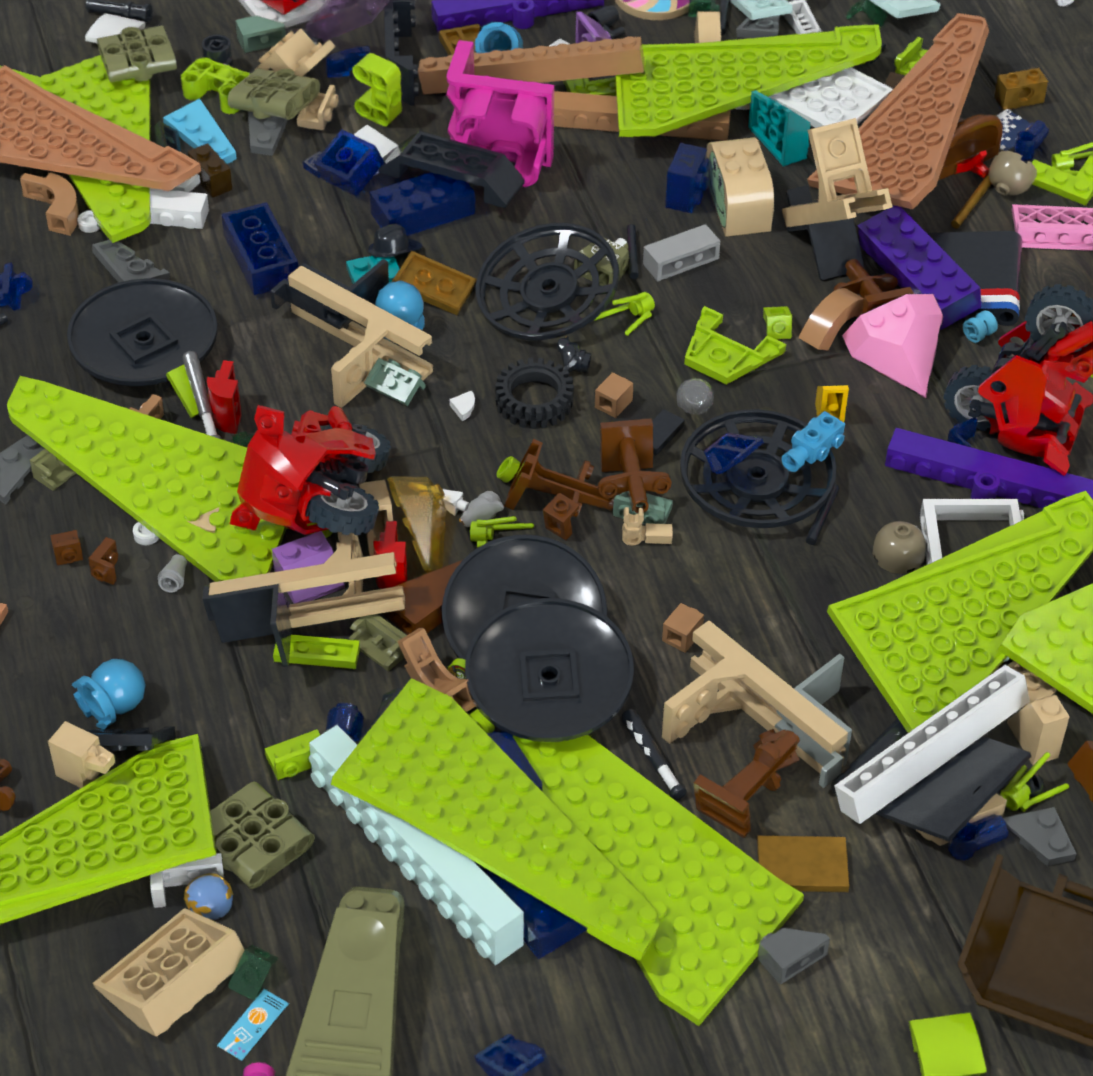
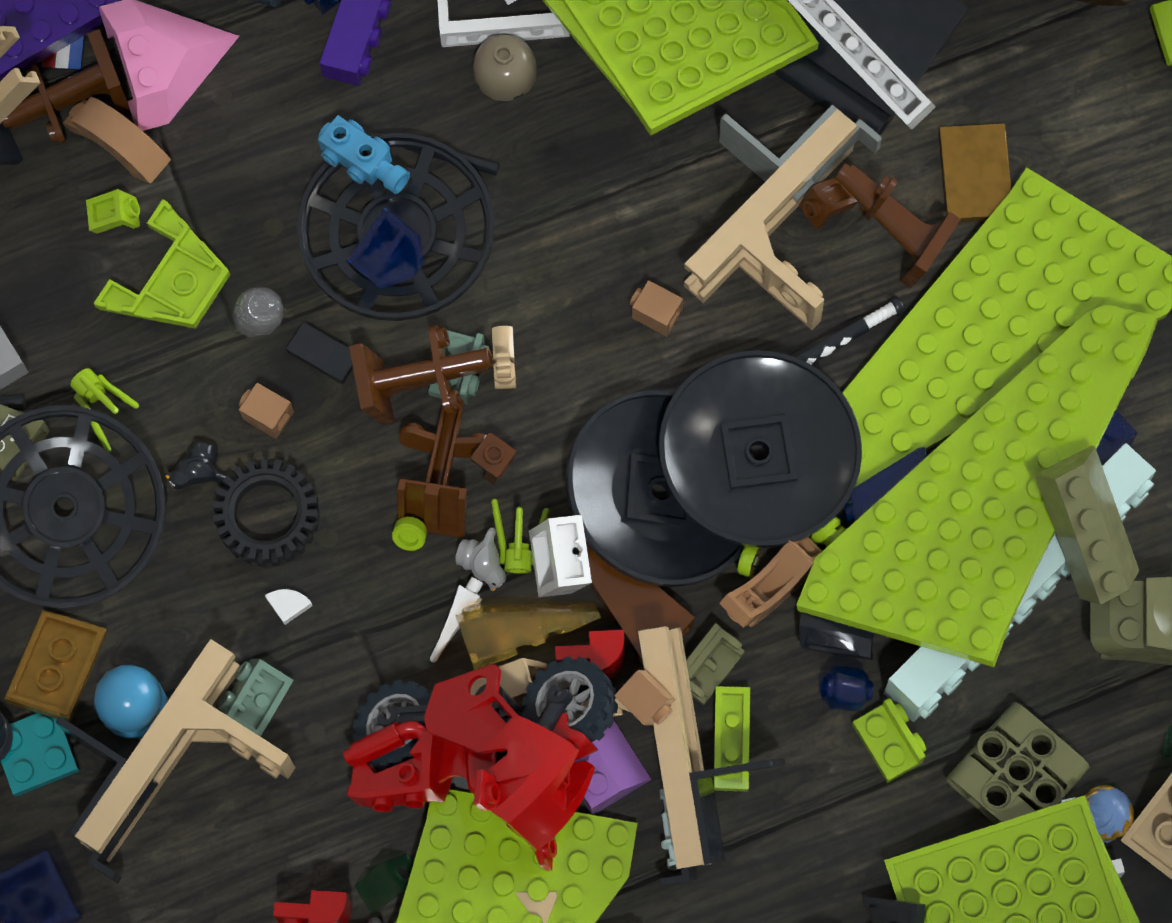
camera: 90 degrees left, 25 degrees up
dark grey slope [757,928,830,985] -> none
yellow slope [815,386,849,422] -> none
none -> white window [529,515,592,597]
none -> medium nougat brick [614,670,676,725]
none -> olive slope [1035,446,1139,605]

